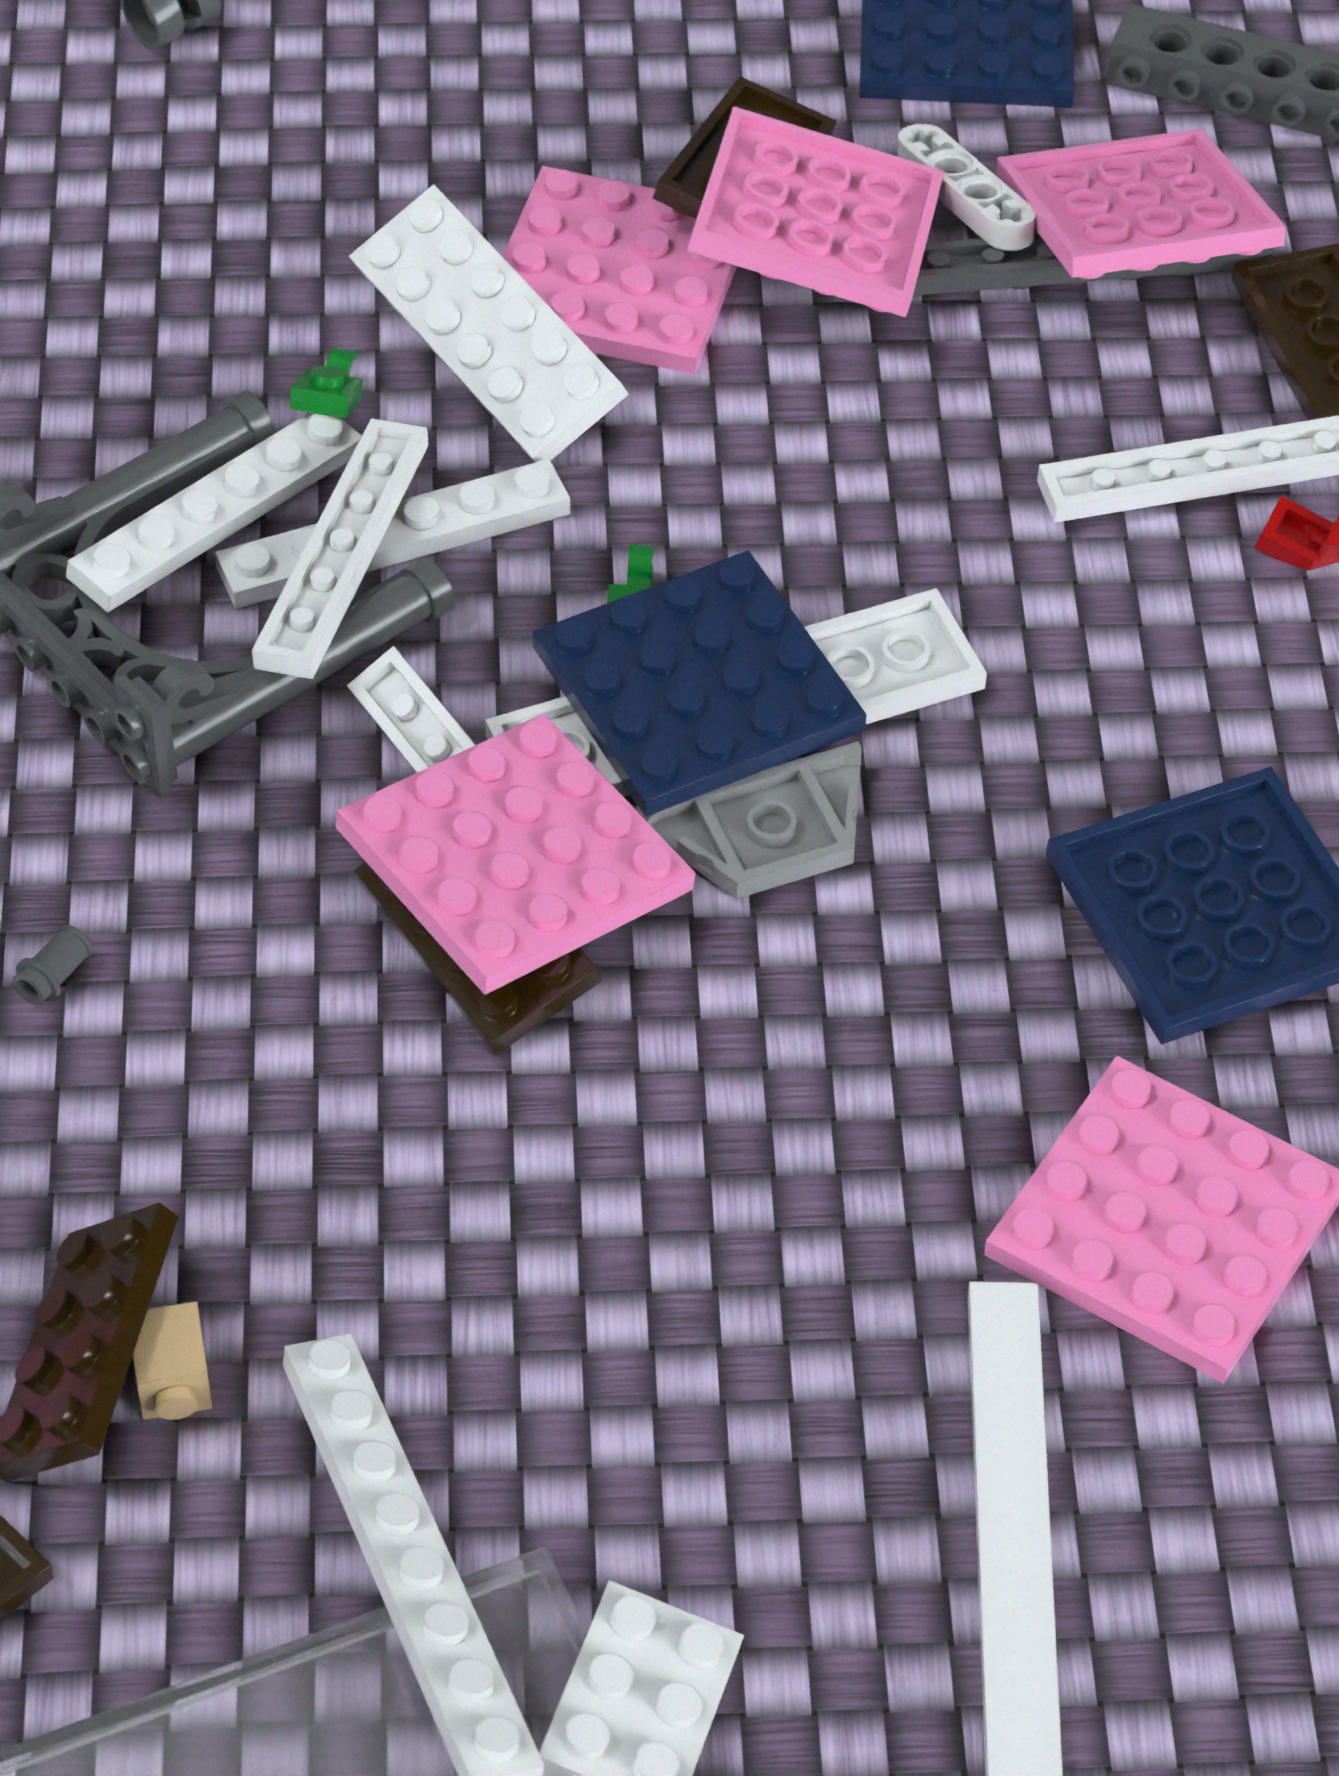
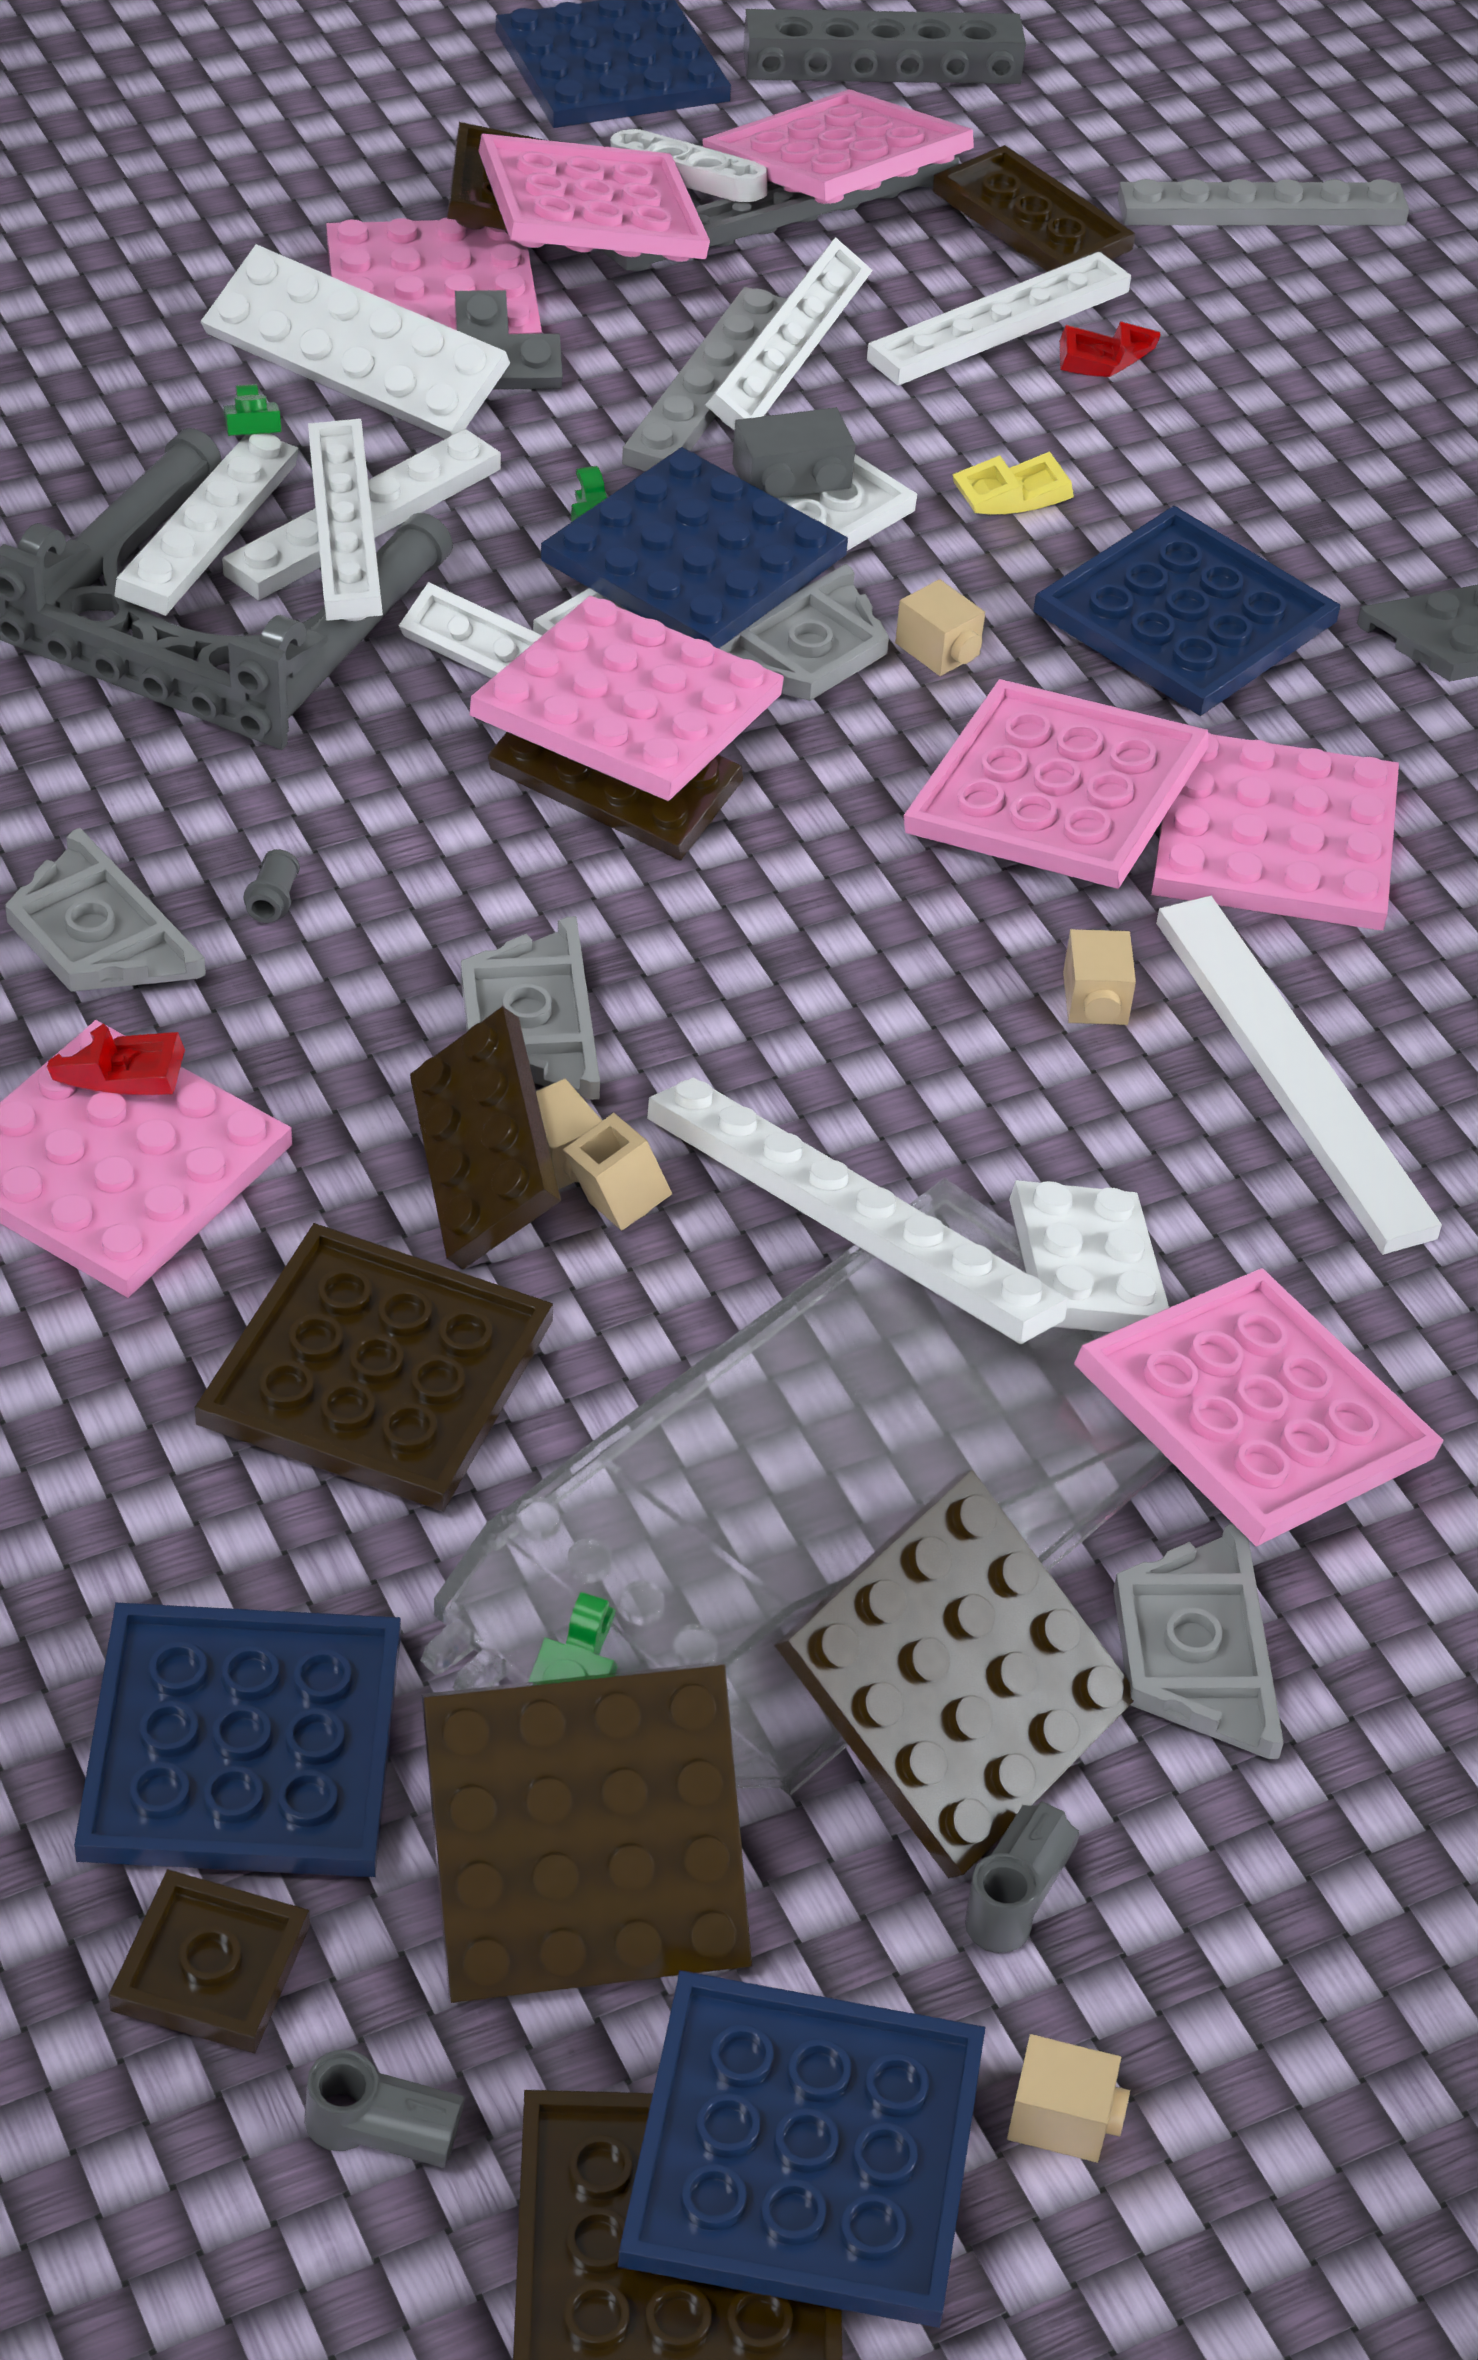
camera: 25 degrees left, 5 degrees down
none -> dark grey plate [455,290,563,390]
none -> light grey wing [461,916,600,1099]
none -> tan brick [563,1113,672,1231]
none -> light grey plate [622,286,786,471]
none -> white plate [705,237,873,430]
none -> dark grey brick [732,407,856,498]
none -> tan brick [895,579,985,676]
none -> bright pink plate [904,679,1208,889]
none -> light yellow slope [952,452,1074,515]
none -> tan brick [1063,929,1136,1025]

